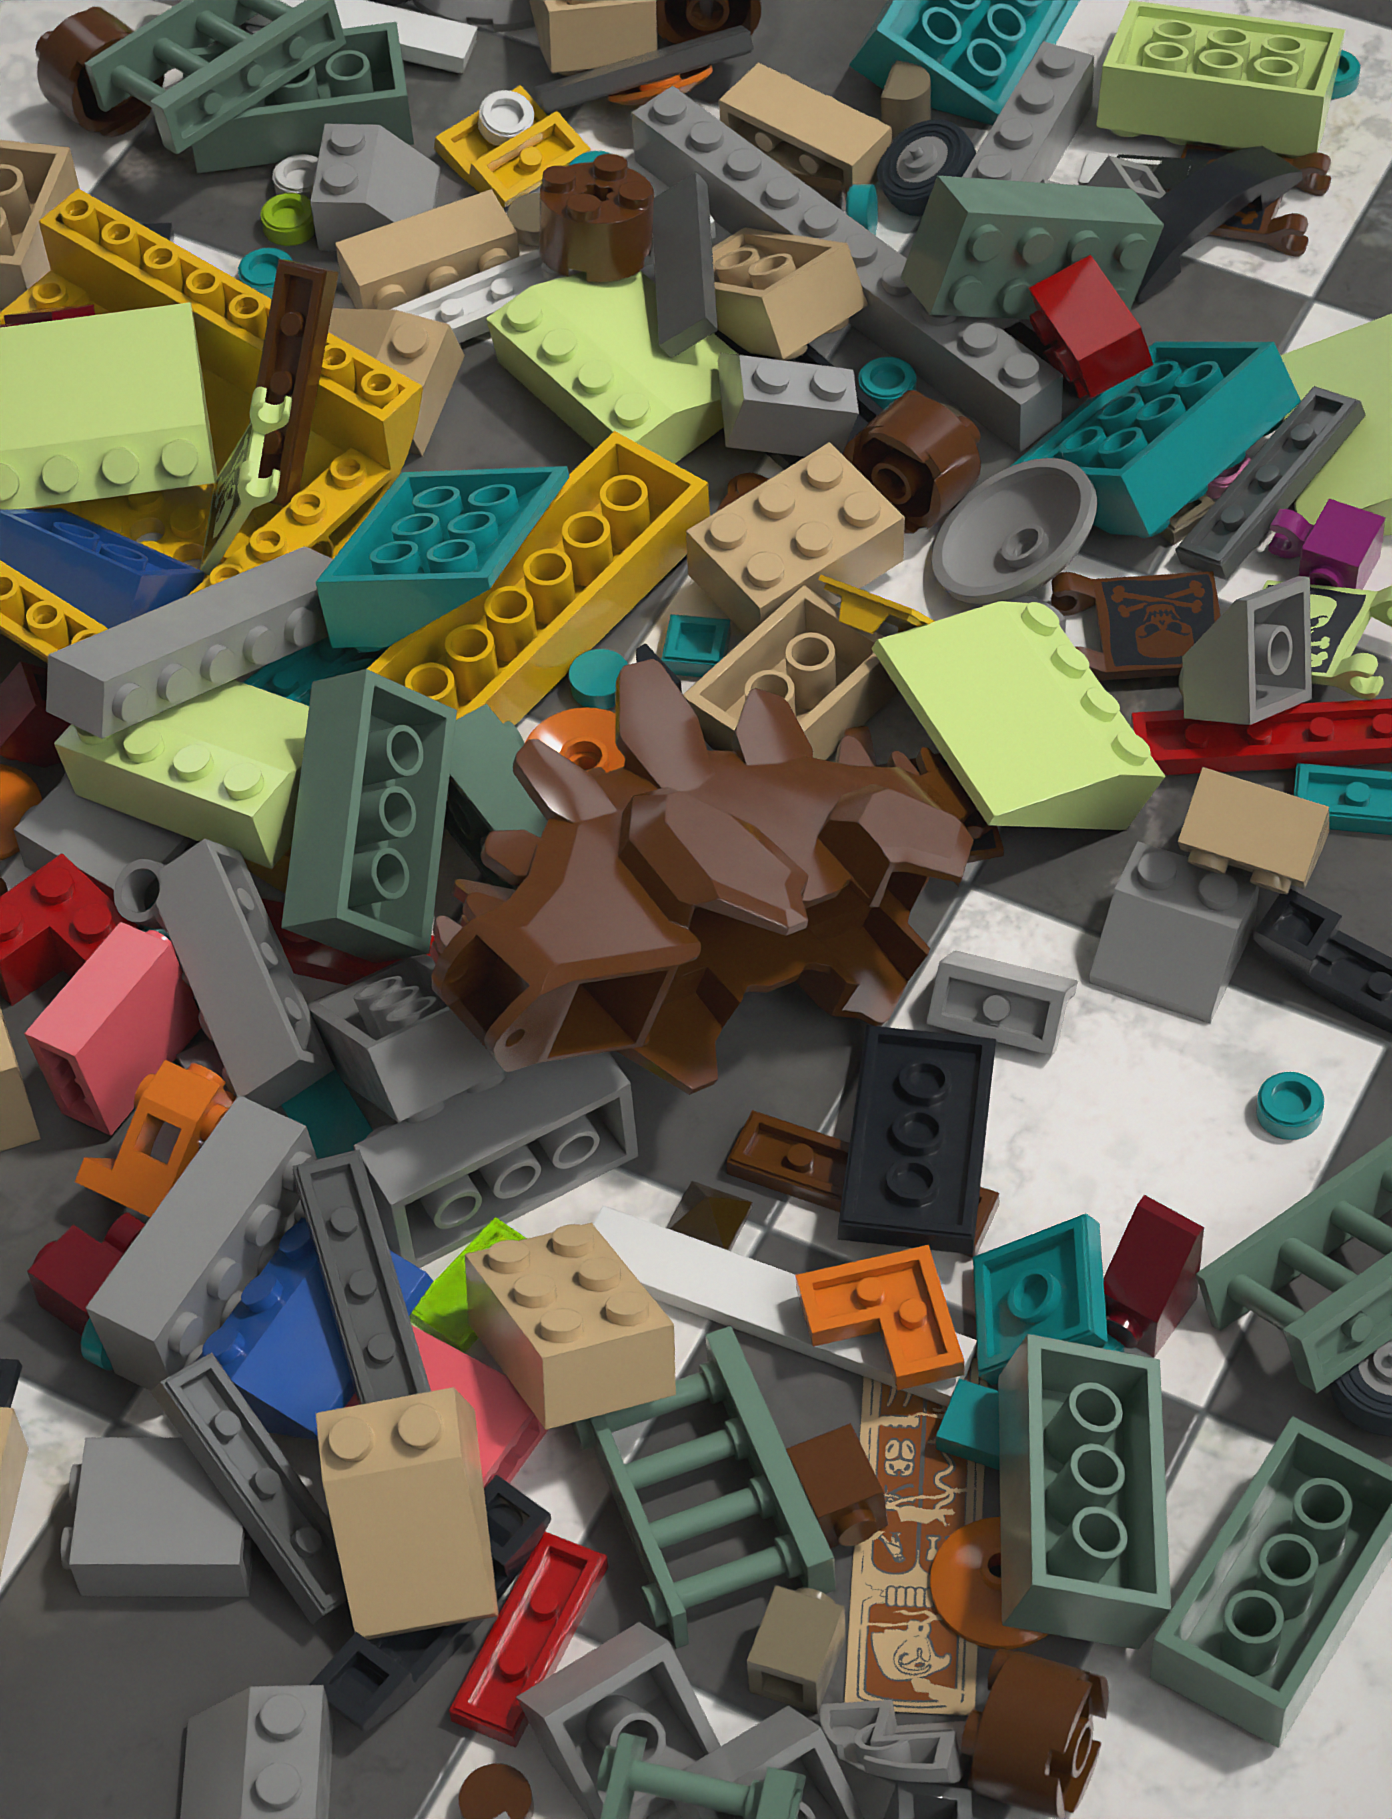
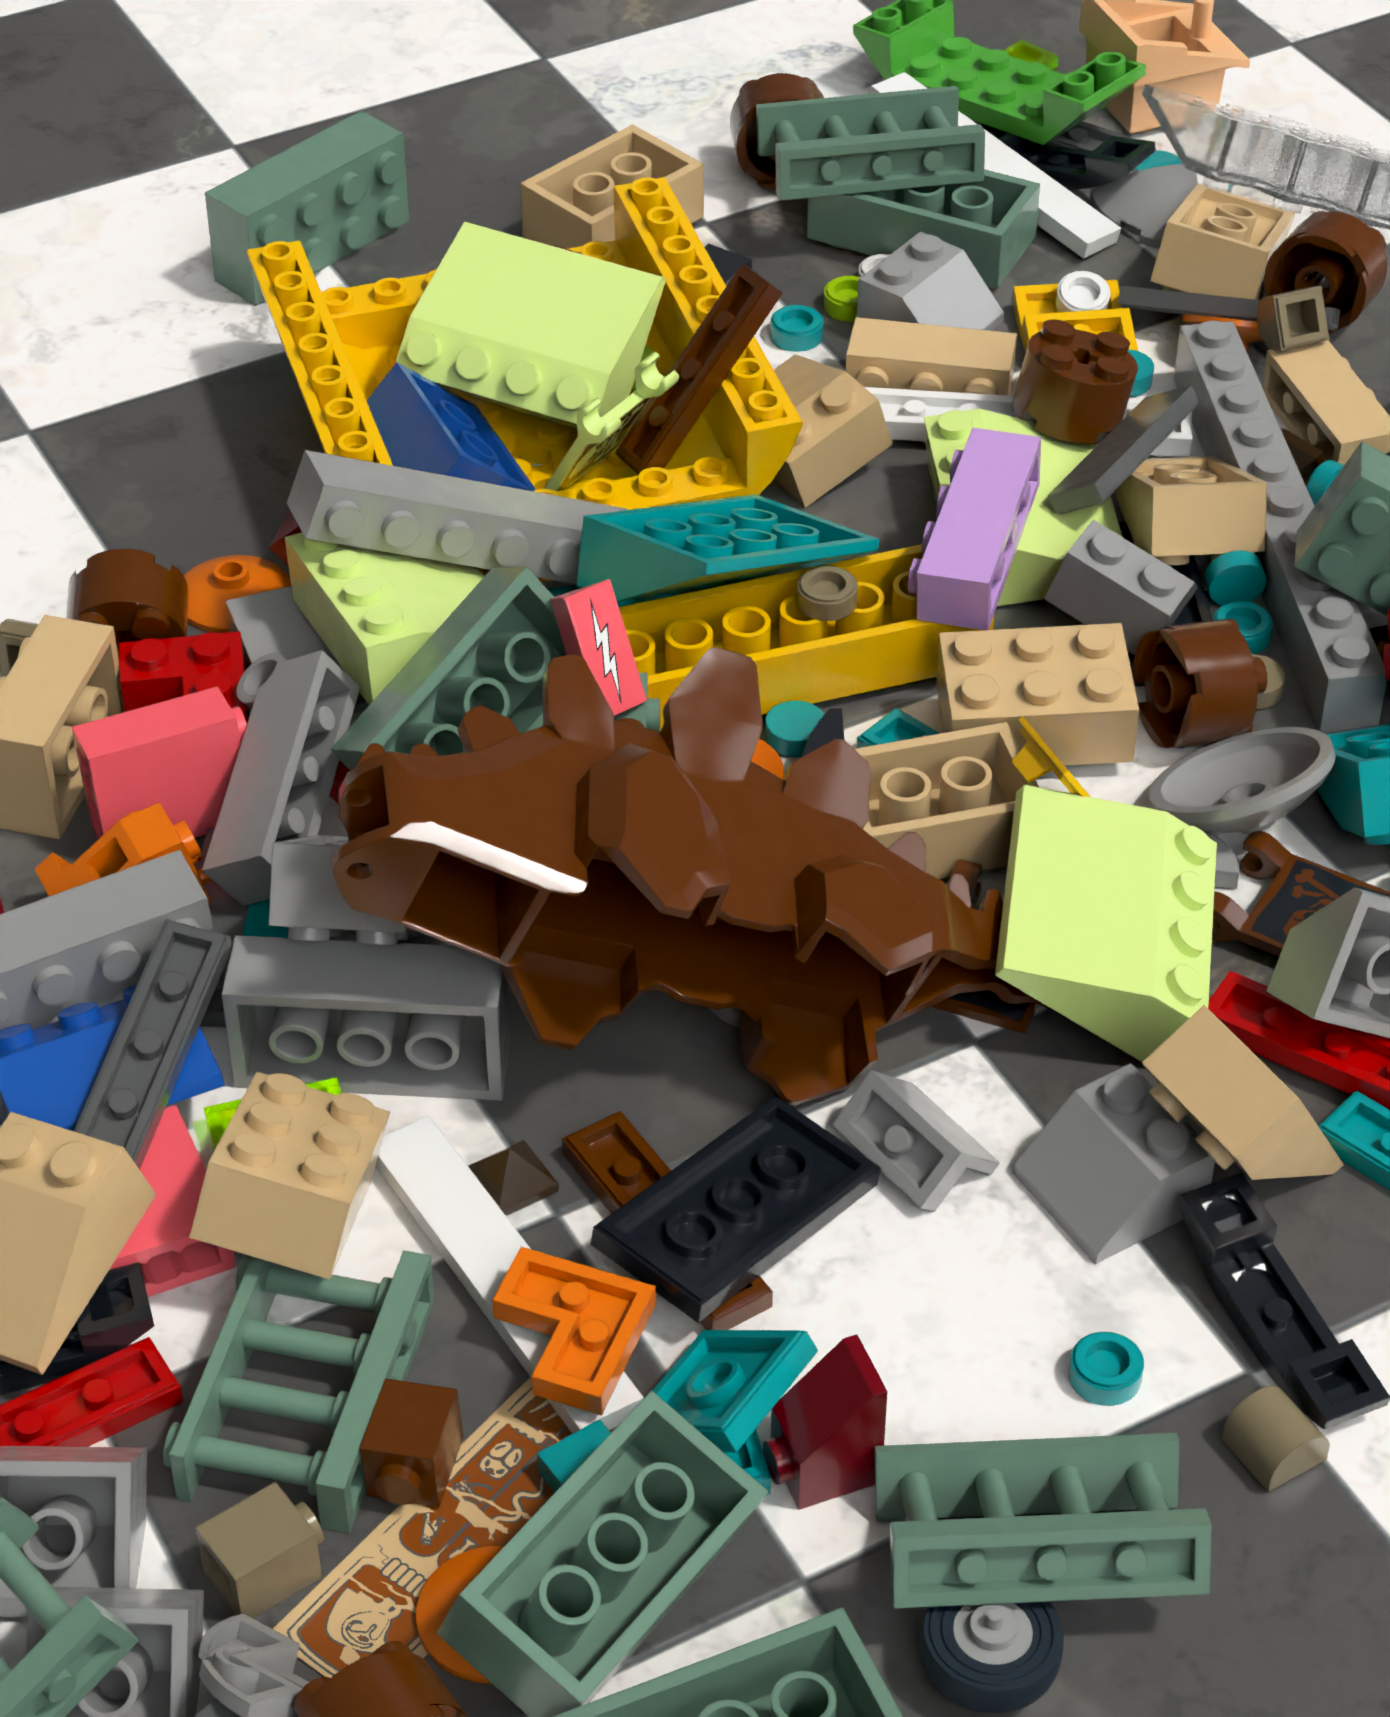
camera: 30 degrees right, 10 degrees down
none -> coral slope [550,579,647,716]
none -> dark tan tile [797,566,858,621]
none -> lavender brick [908,428,1041,630]
none -> teal tile [1204,550,1267,606]
none -> dark tan brick [1257,286,1329,351]

